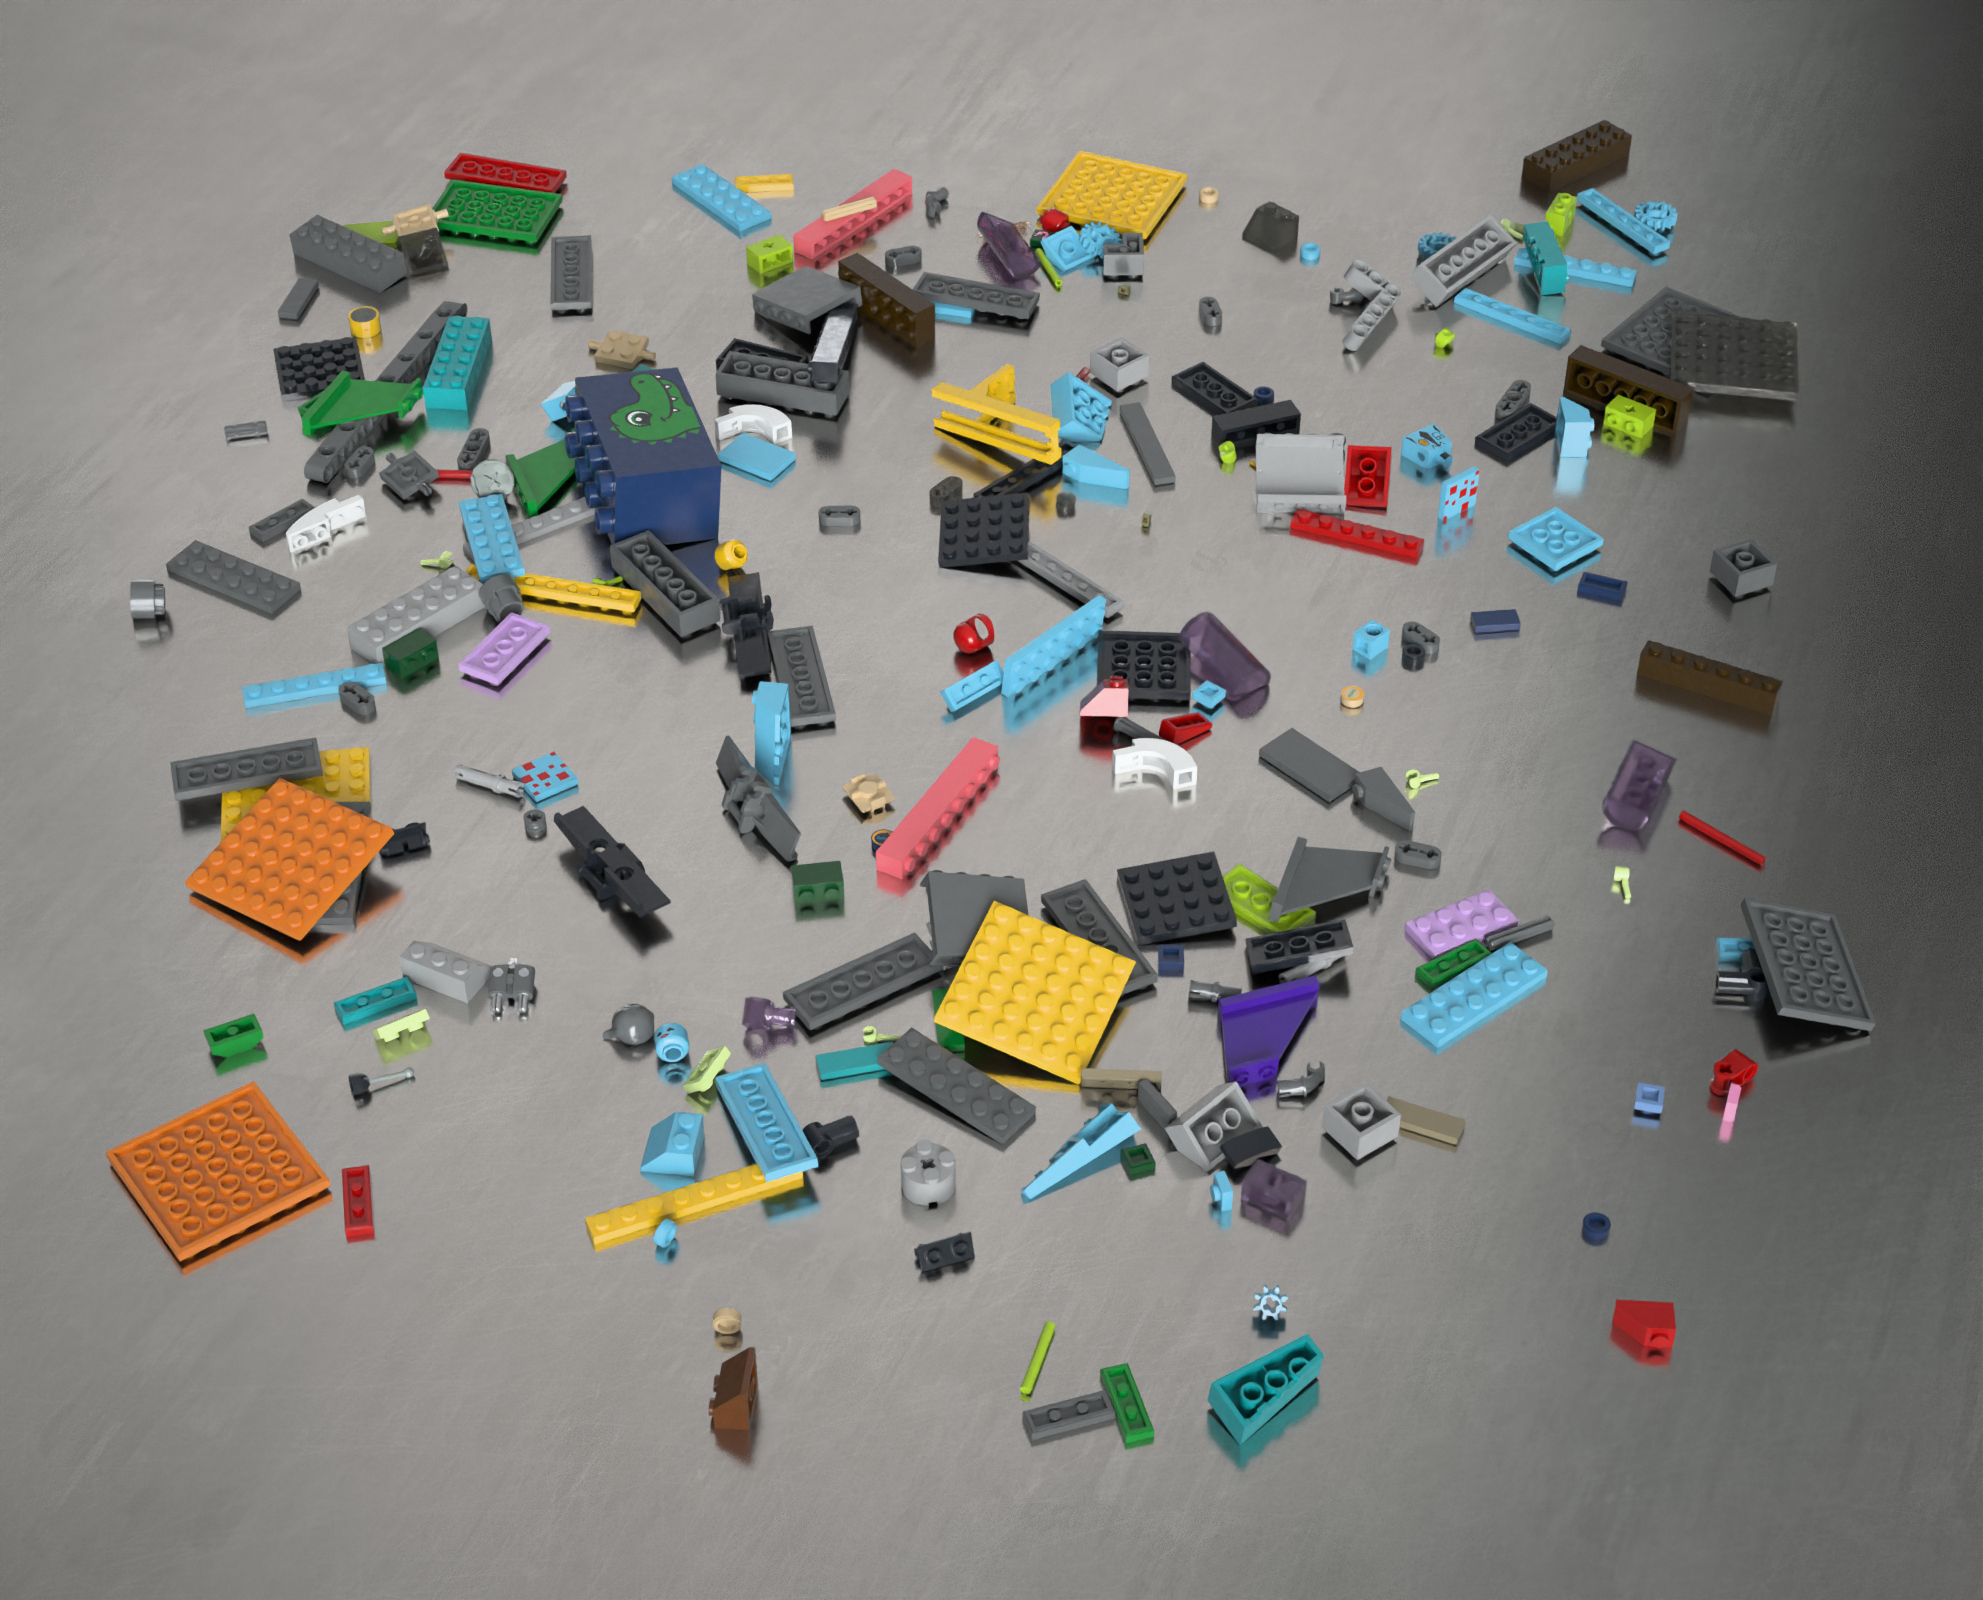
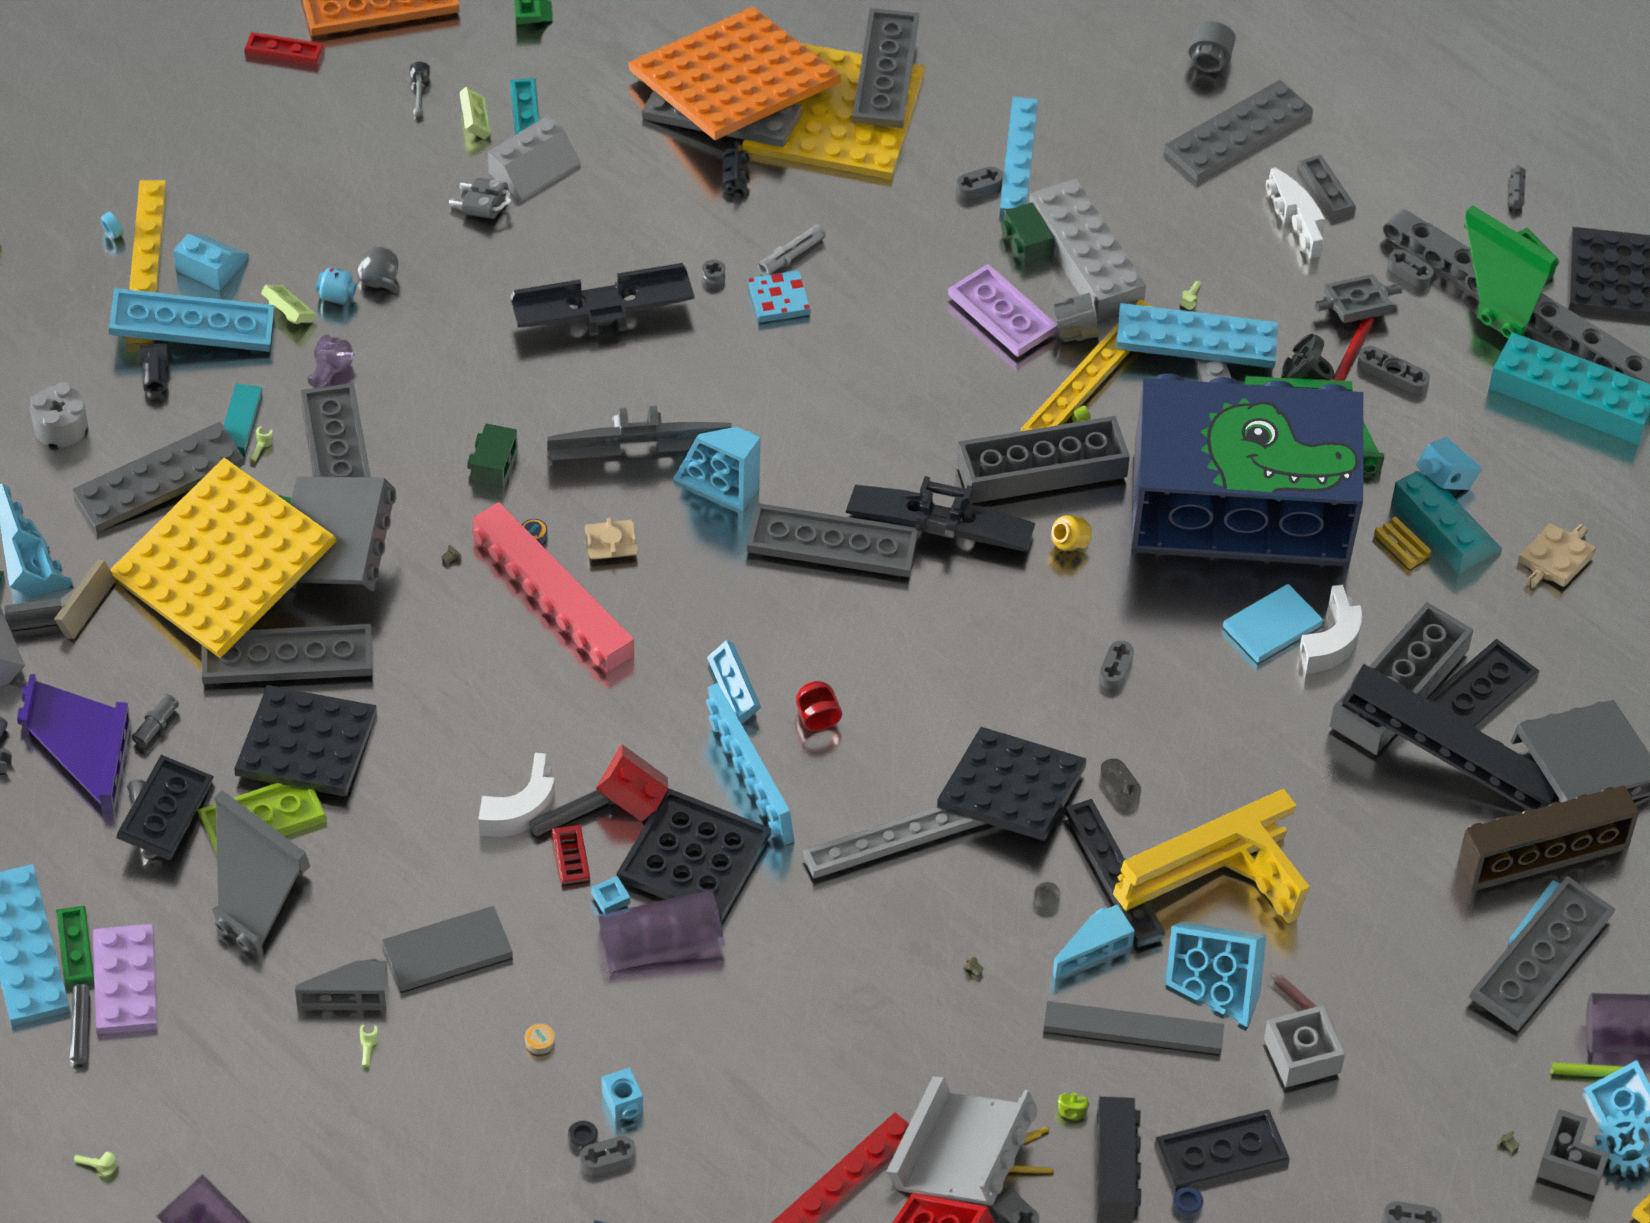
camera: 110 degrees right, 10 degrees up
dark blue tile [1158,945,1184,970] -> none
dark grey beam [1394,840,1442,870] -> none

